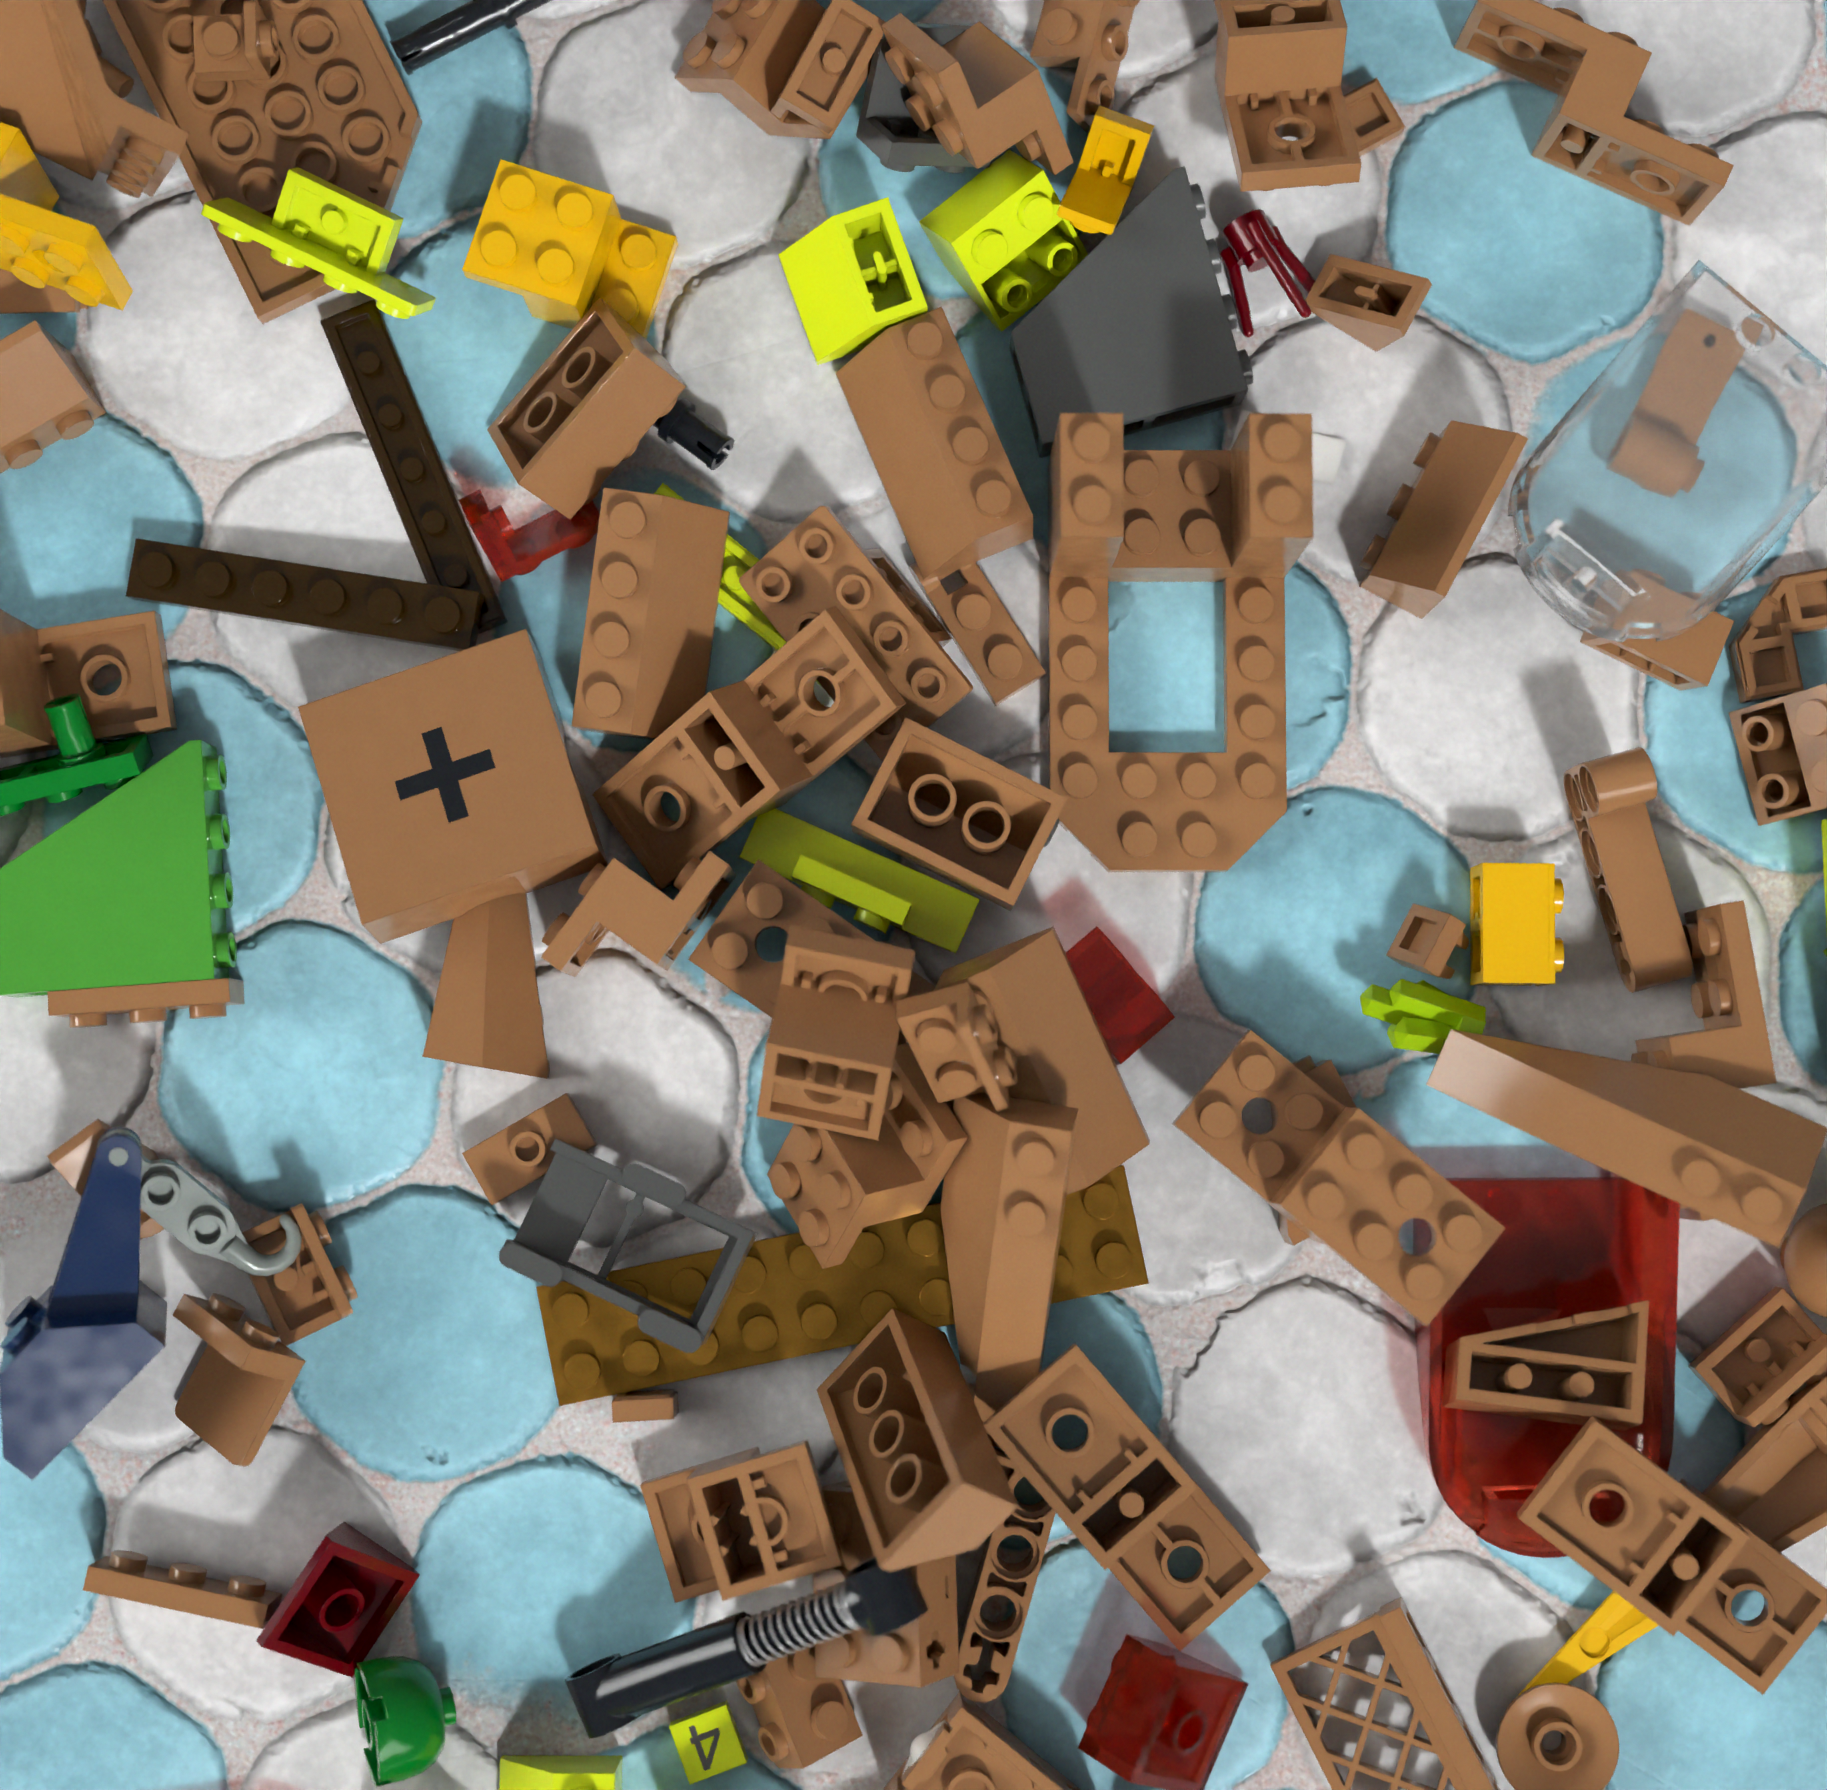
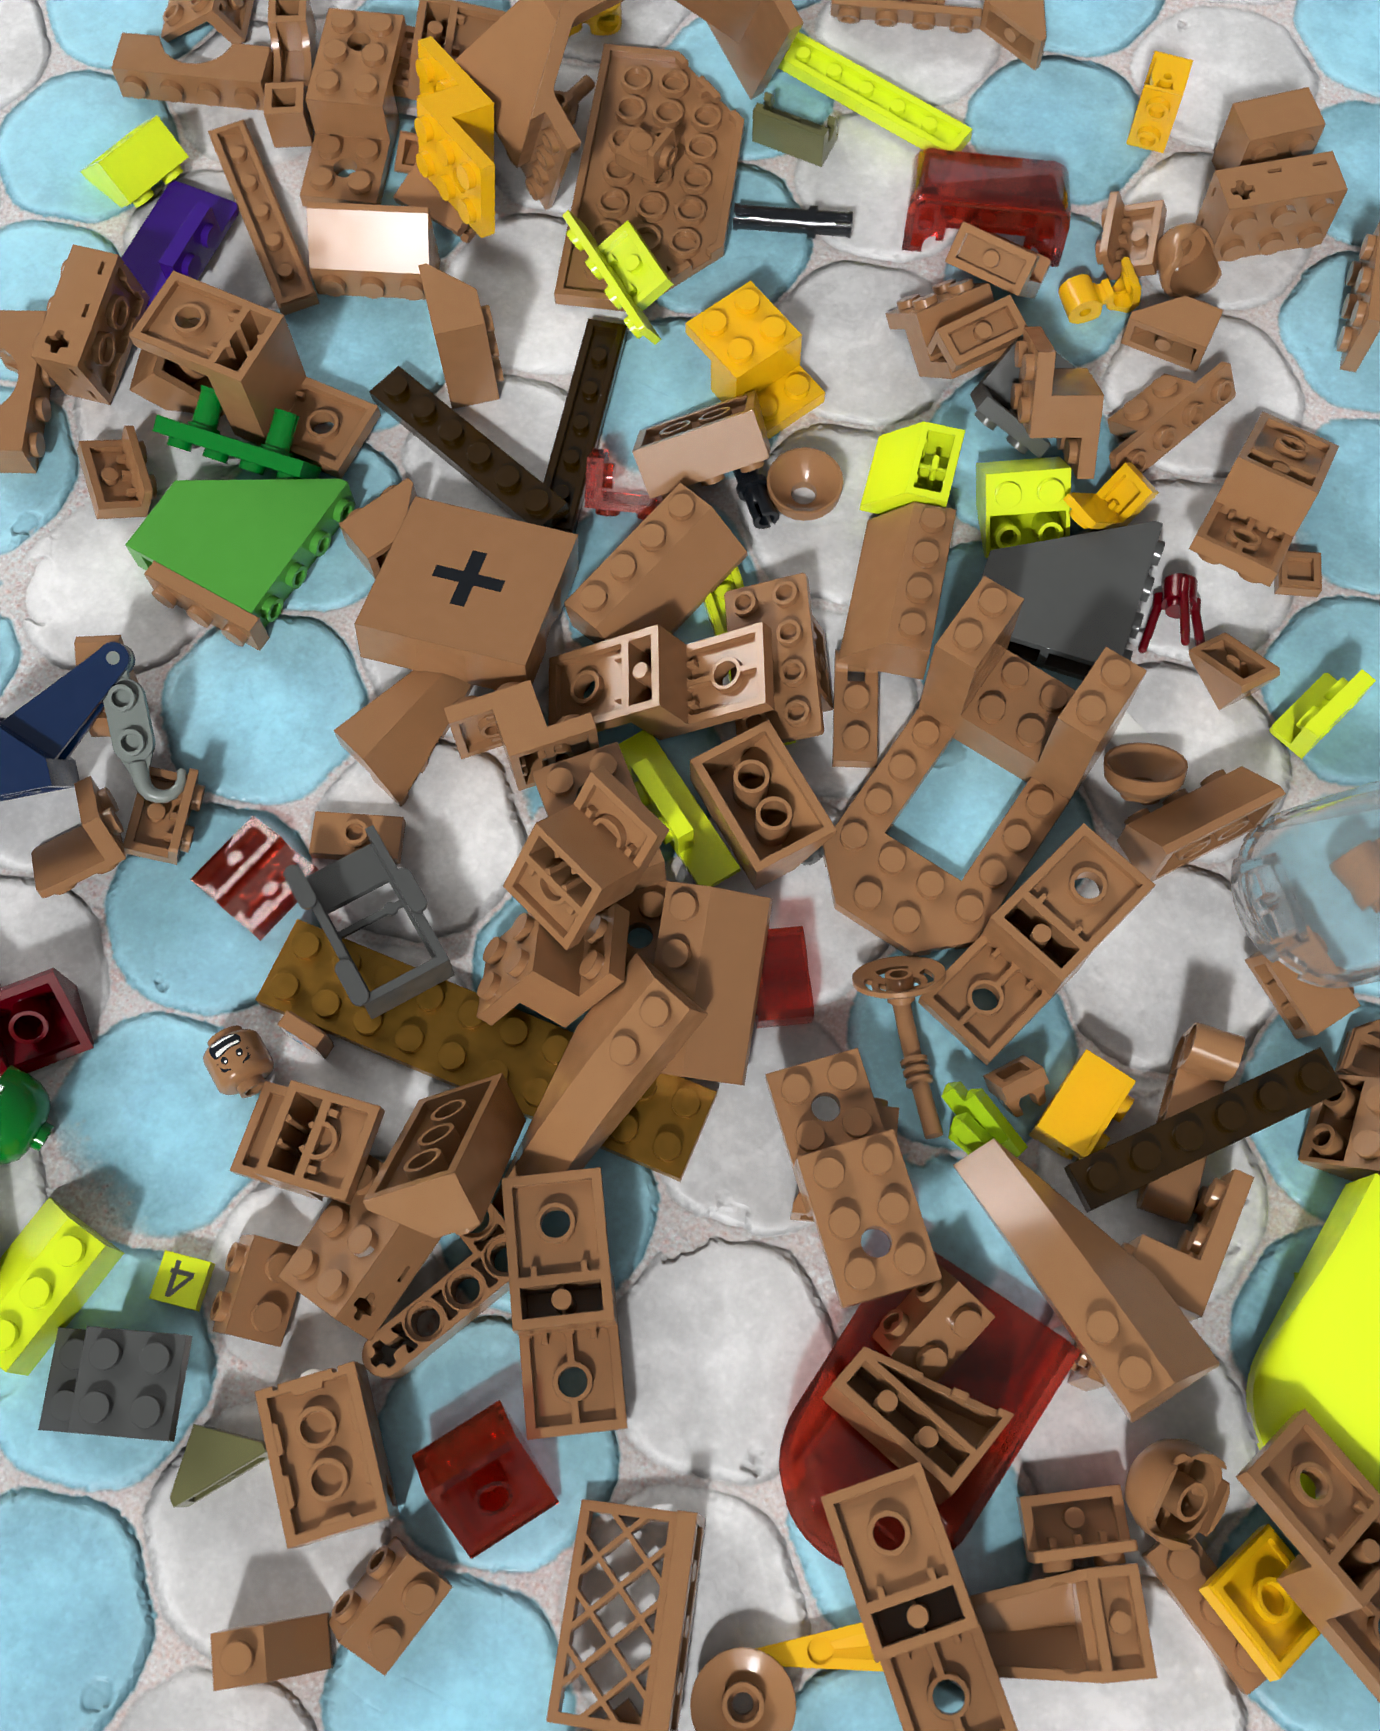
camera: 40 degrees right, 15 degrees down
black piece [565,1557,929,1739] -> none
medium nougat bracket [896,982,1017,1112] -> none
none -> clear red slope [190,815,318,941]
none -> medium nougat head [203,1025,274,1098]
none -> medium nougat slope [339,478,417,579]
none -> medium nougat slope [418,263,504,409]
none -> medium nougat piece [766,447,843,521]
none -> medium nougat dish [852,956,946,1139]
none -> medium nougat bracket [872,1264,995,1382]
none -> medium nougat bracket [918,823,1155,1066]
none -> dark brown plate [1064,1047,1345,1213]
none -> medium nougat piece [1103,743,1188,805]
none -> neon yellow bracket [1269,669,1376,759]

